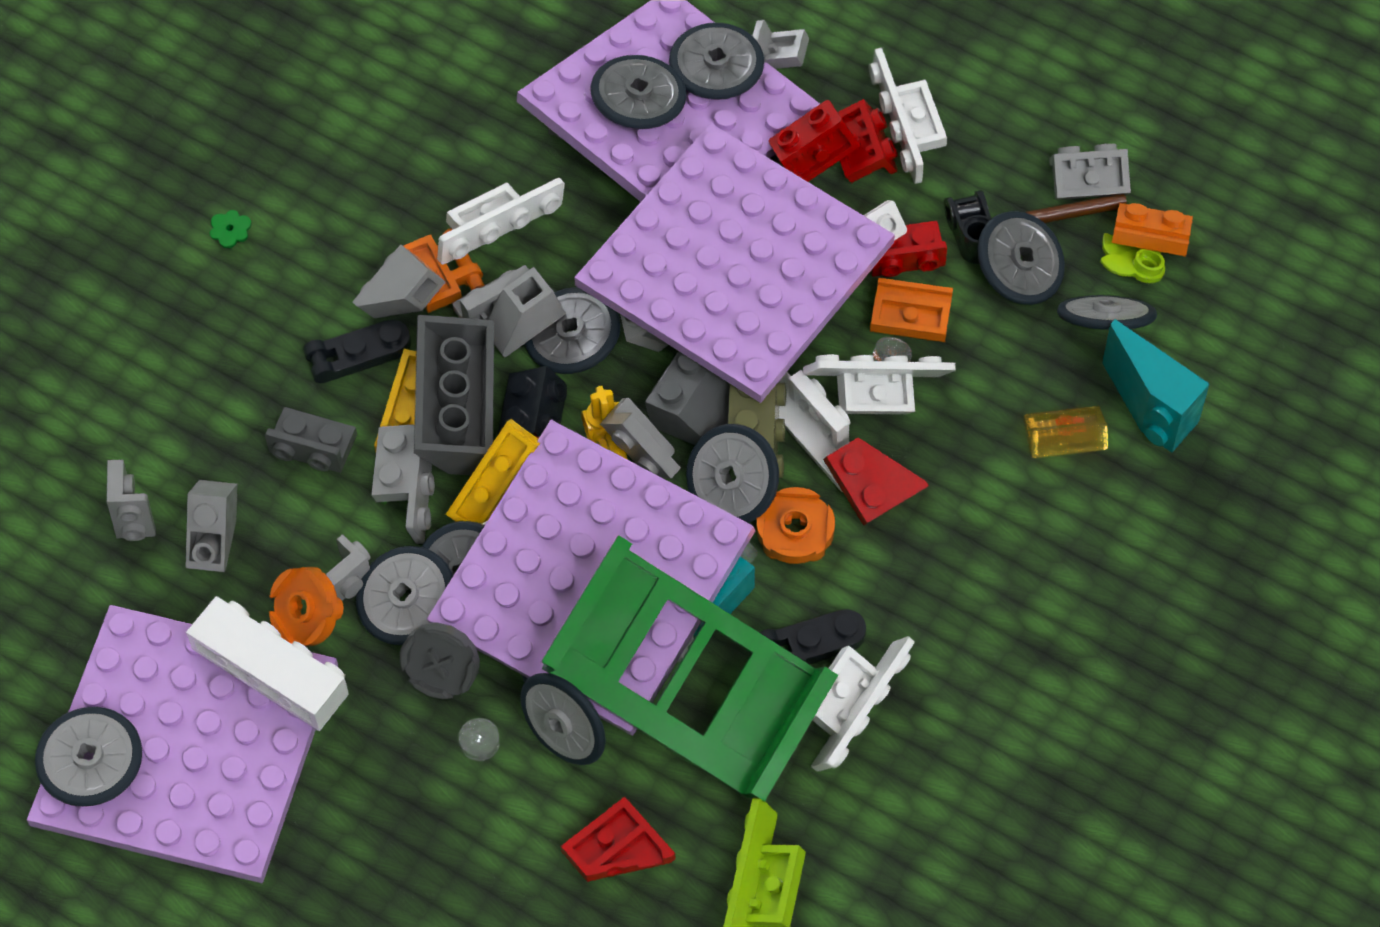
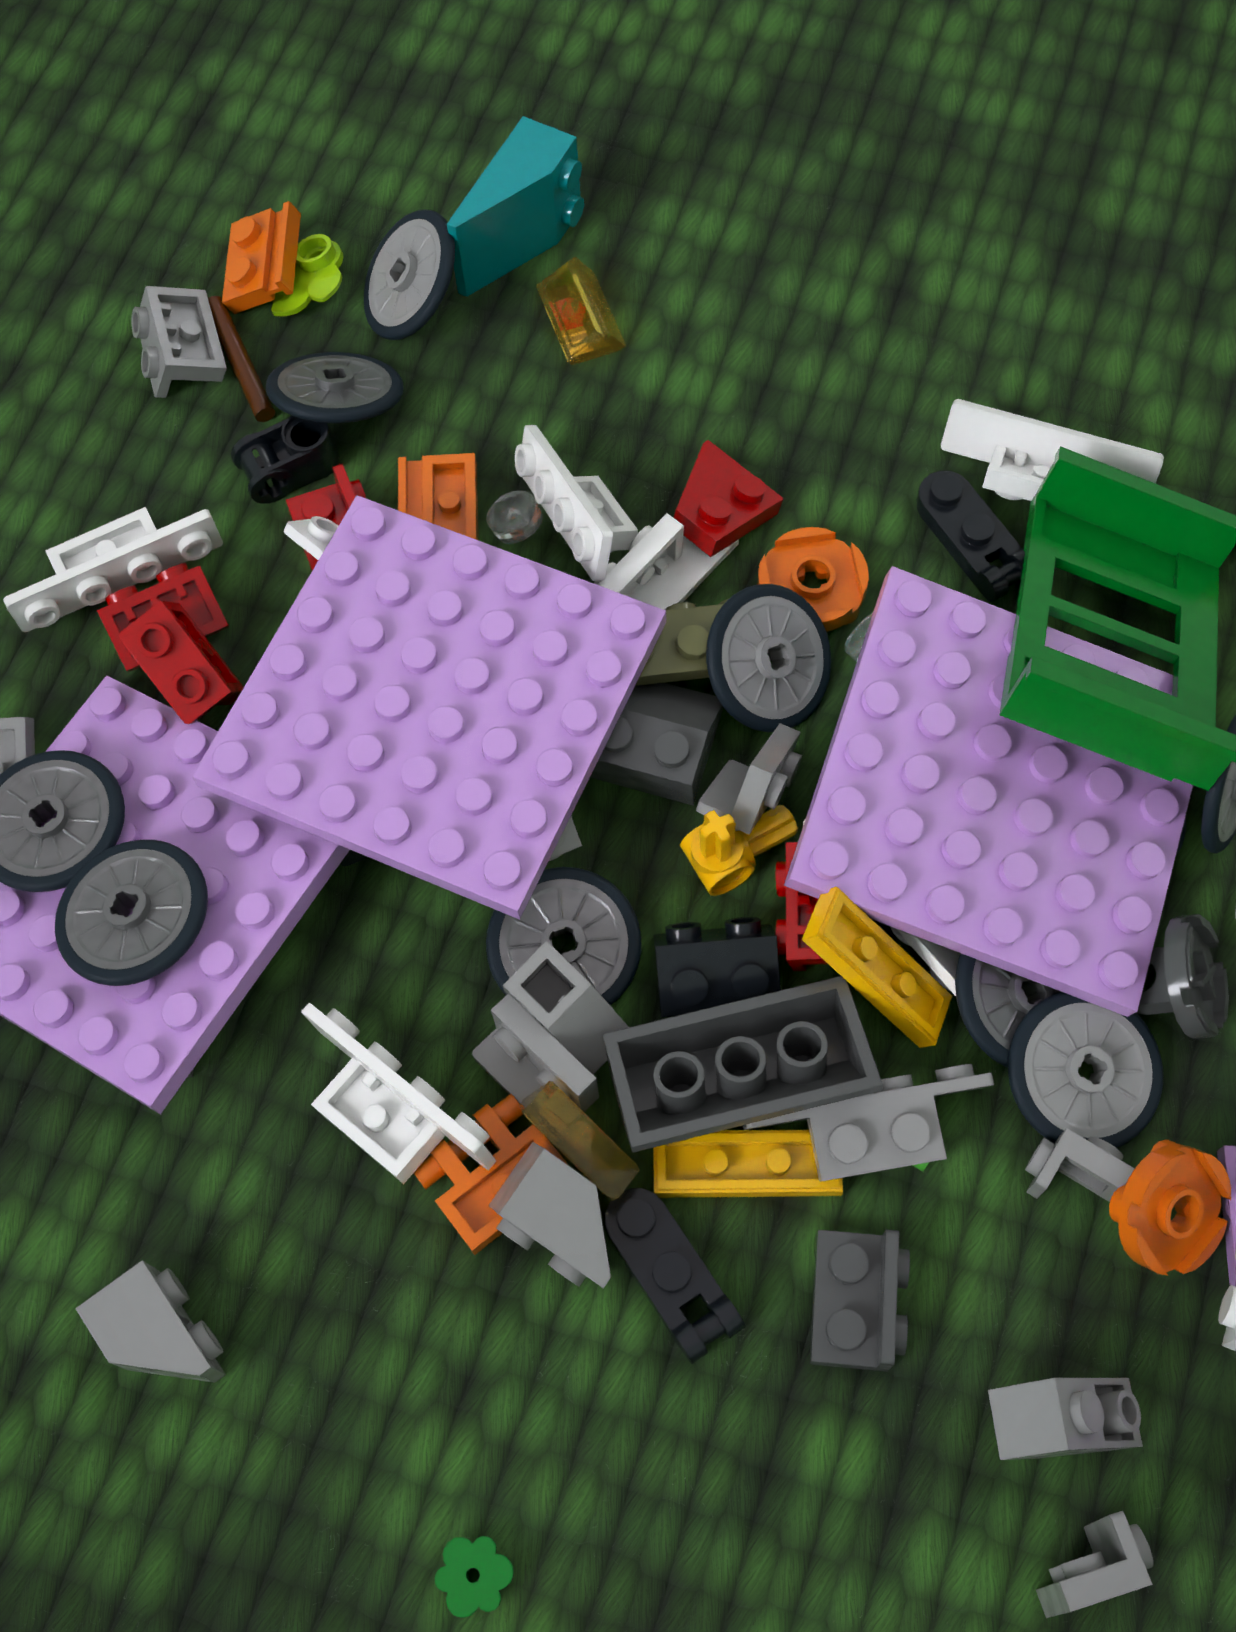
camera: 100 degrees left, 5 degrees up
none -> light grey slope [75,1260,226,1383]
none -> clear yellow slope [519,1081,640,1201]

